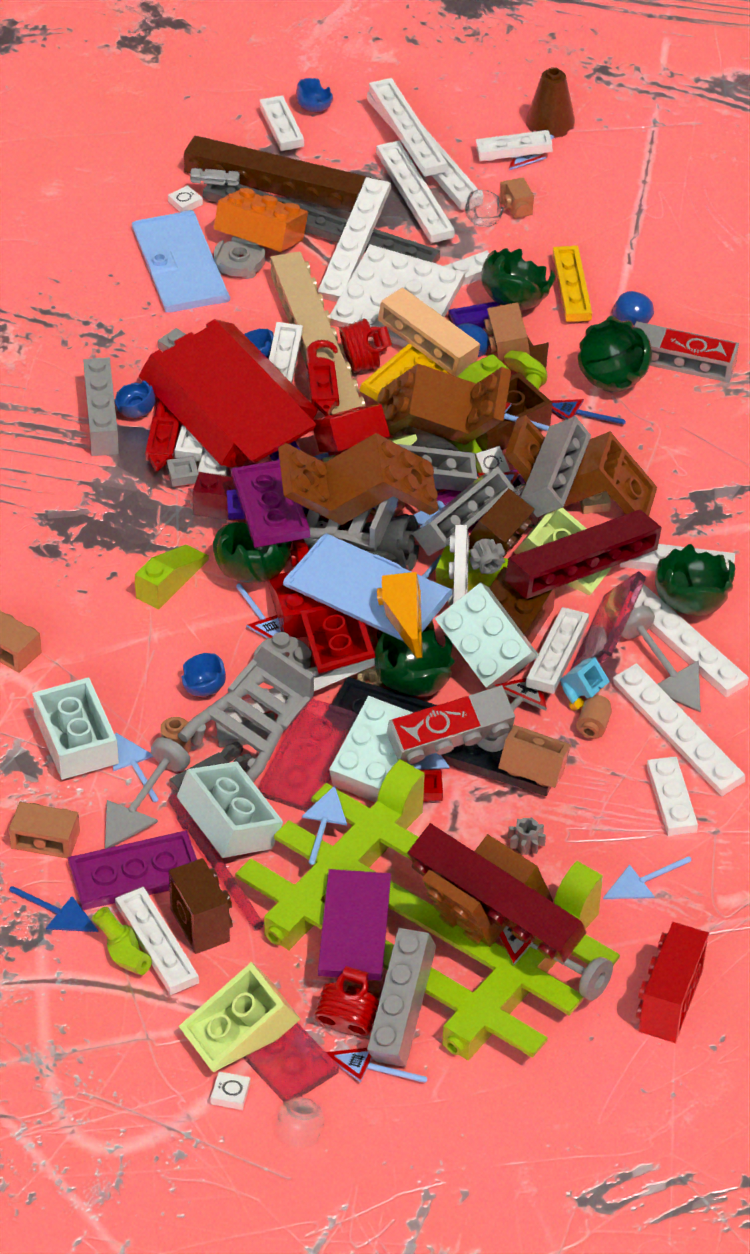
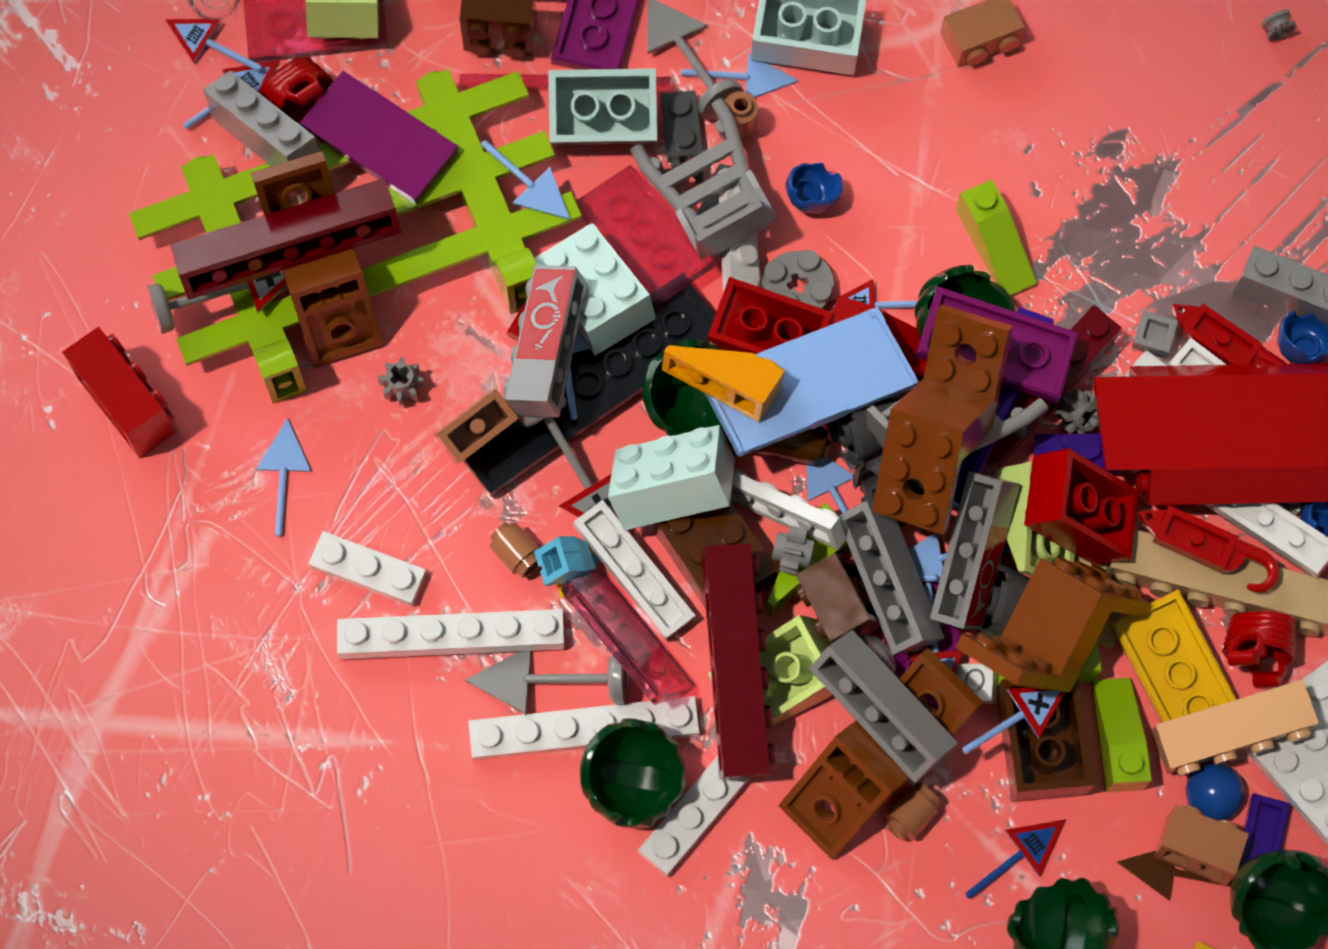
camera: 120 degrees right, 25 degrees up
lime arm [504,350,548,390] -> none
none -> piece [165,19,263,72]

